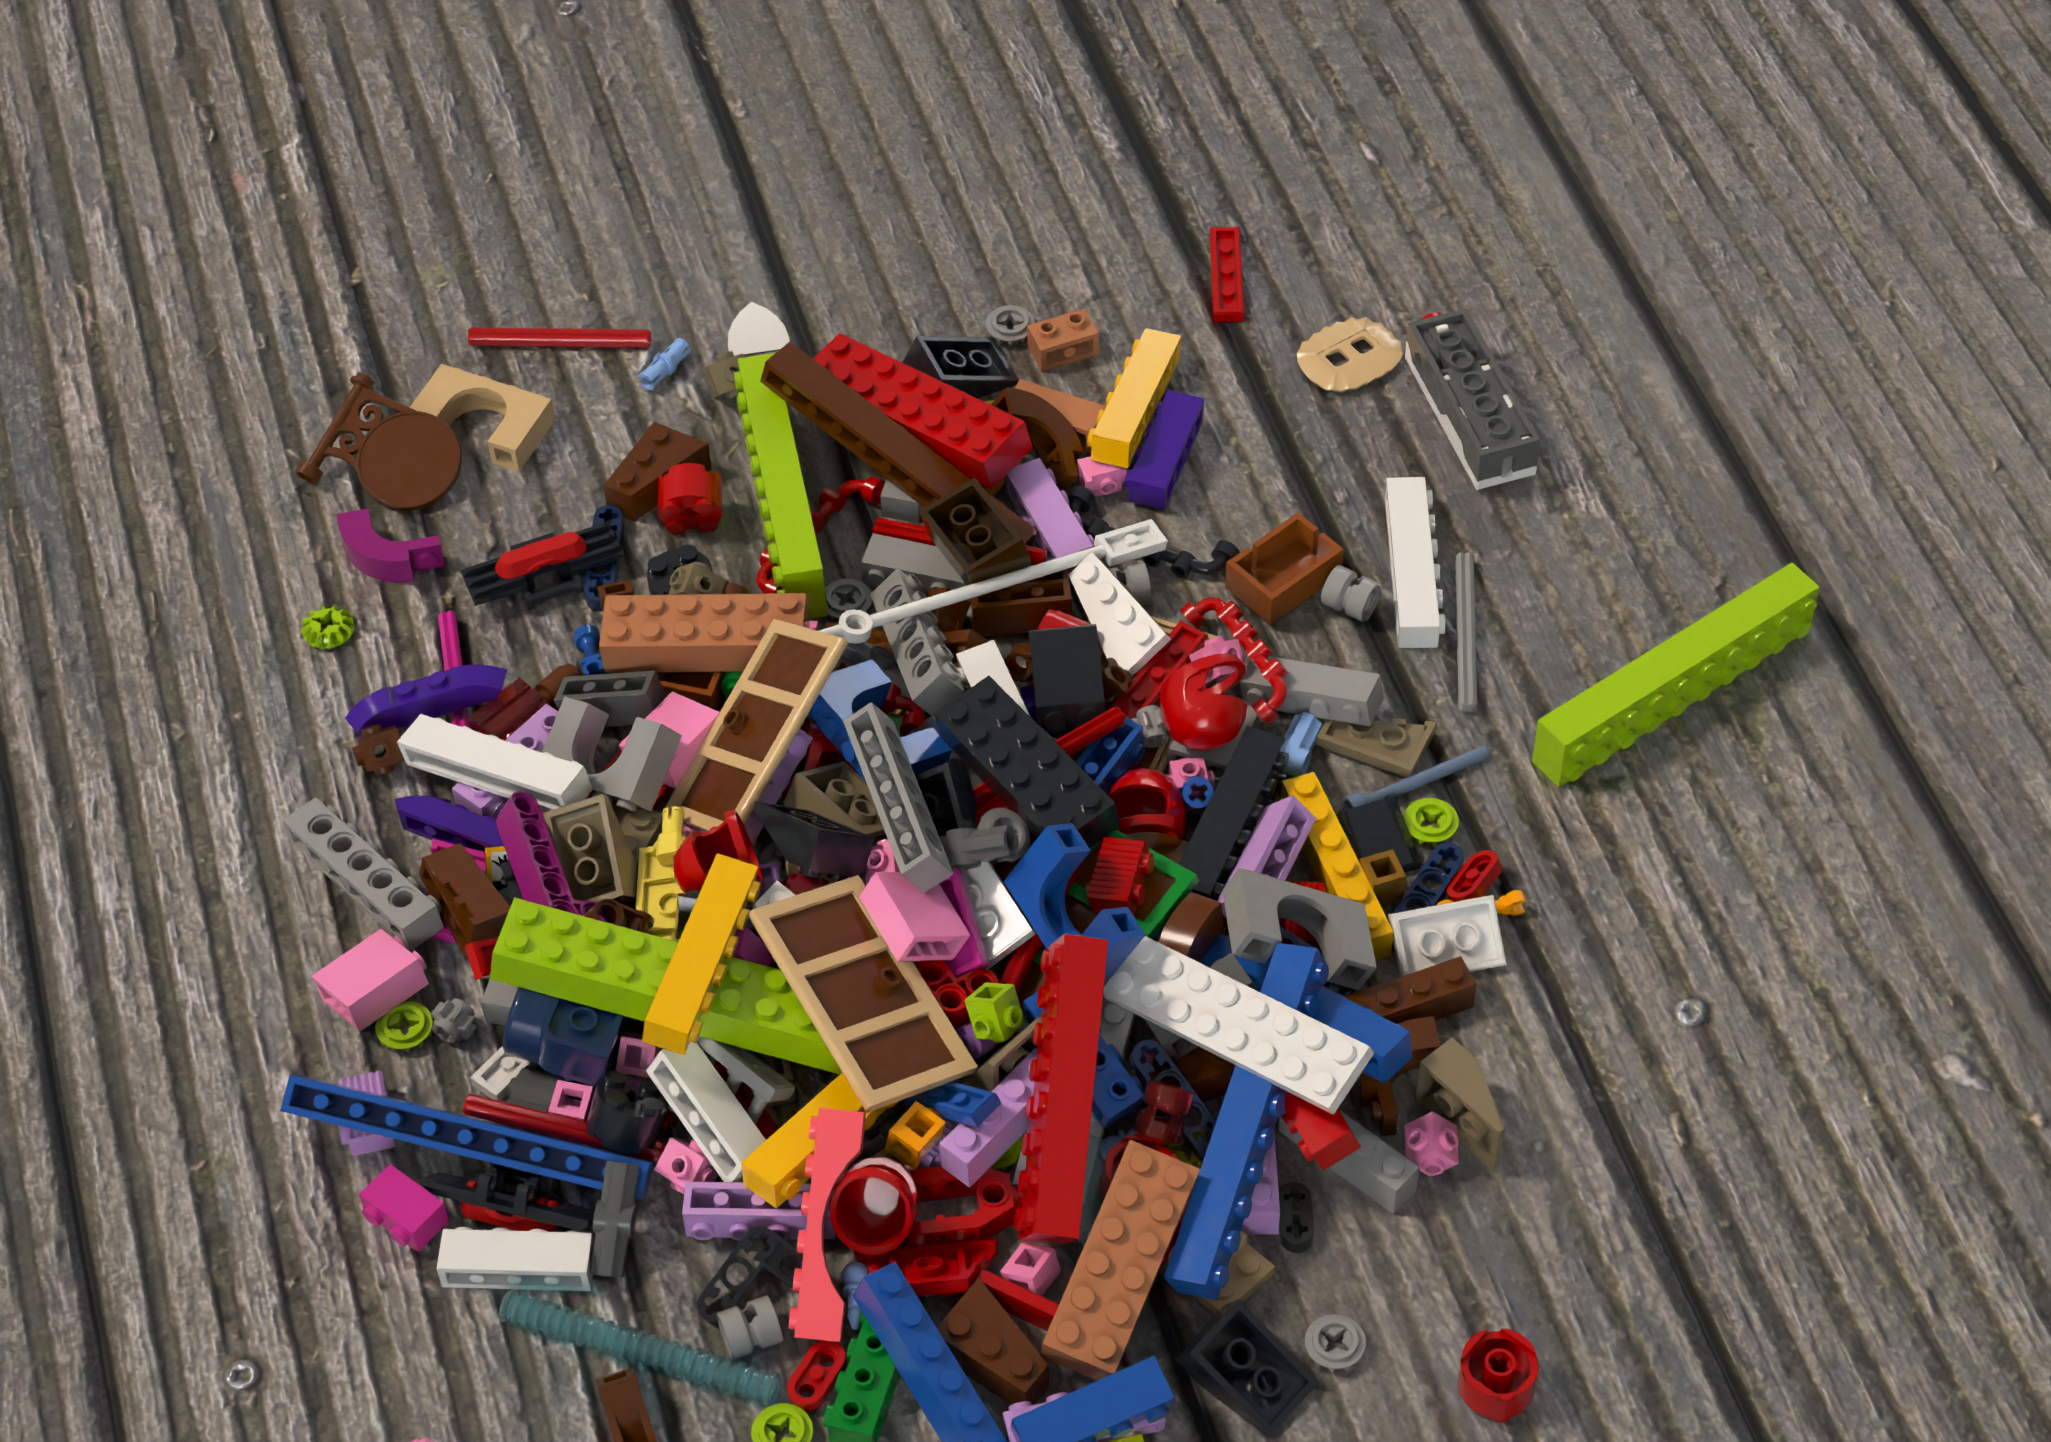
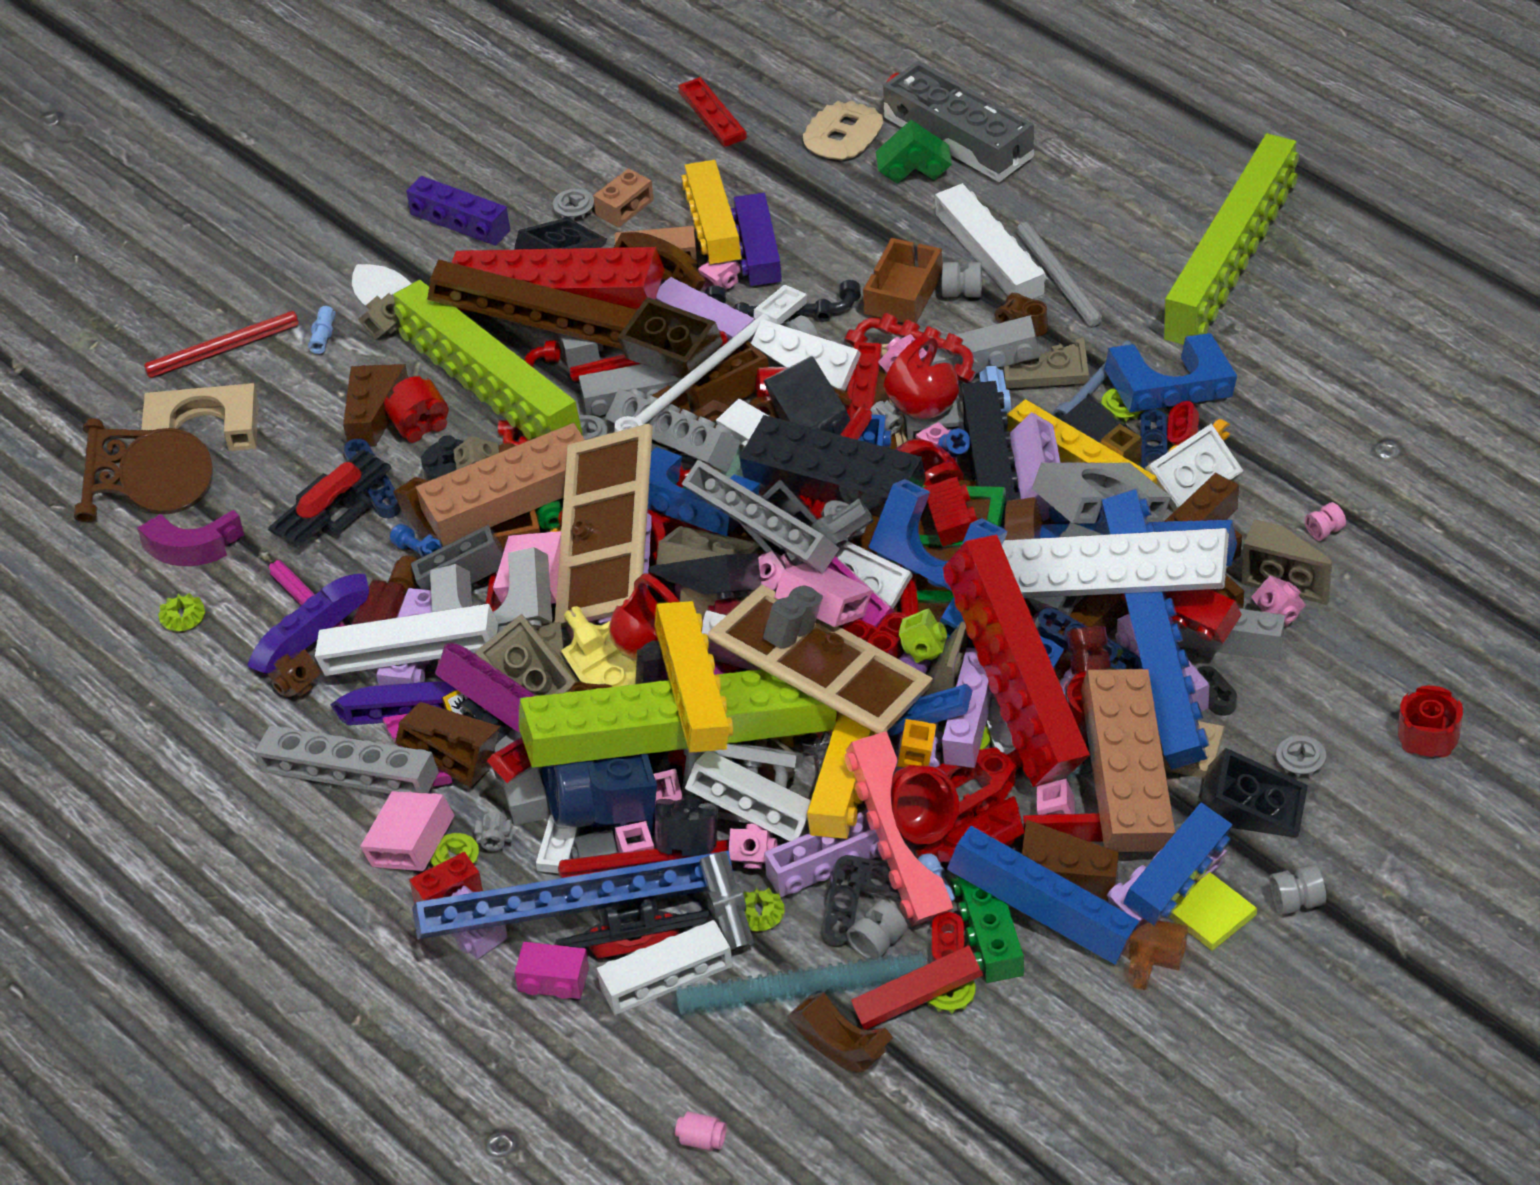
camera: 25 degrees left, 5 degrees down
none -> dark purple brick [406,176,511,246]
none -> red brick [409,851,483,903]
none -> lime gear [743,887,785,931]
none -> dark grey brick [763,585,823,649]
none -> red tile [851,945,983,1030]
none -> green brick [876,120,952,184]
none -> reddish brown piece [994,292,1048,337]
none -> blue arch [1104,333,1237,413]
none -> bright pink wheel [1305,502,1346,541]

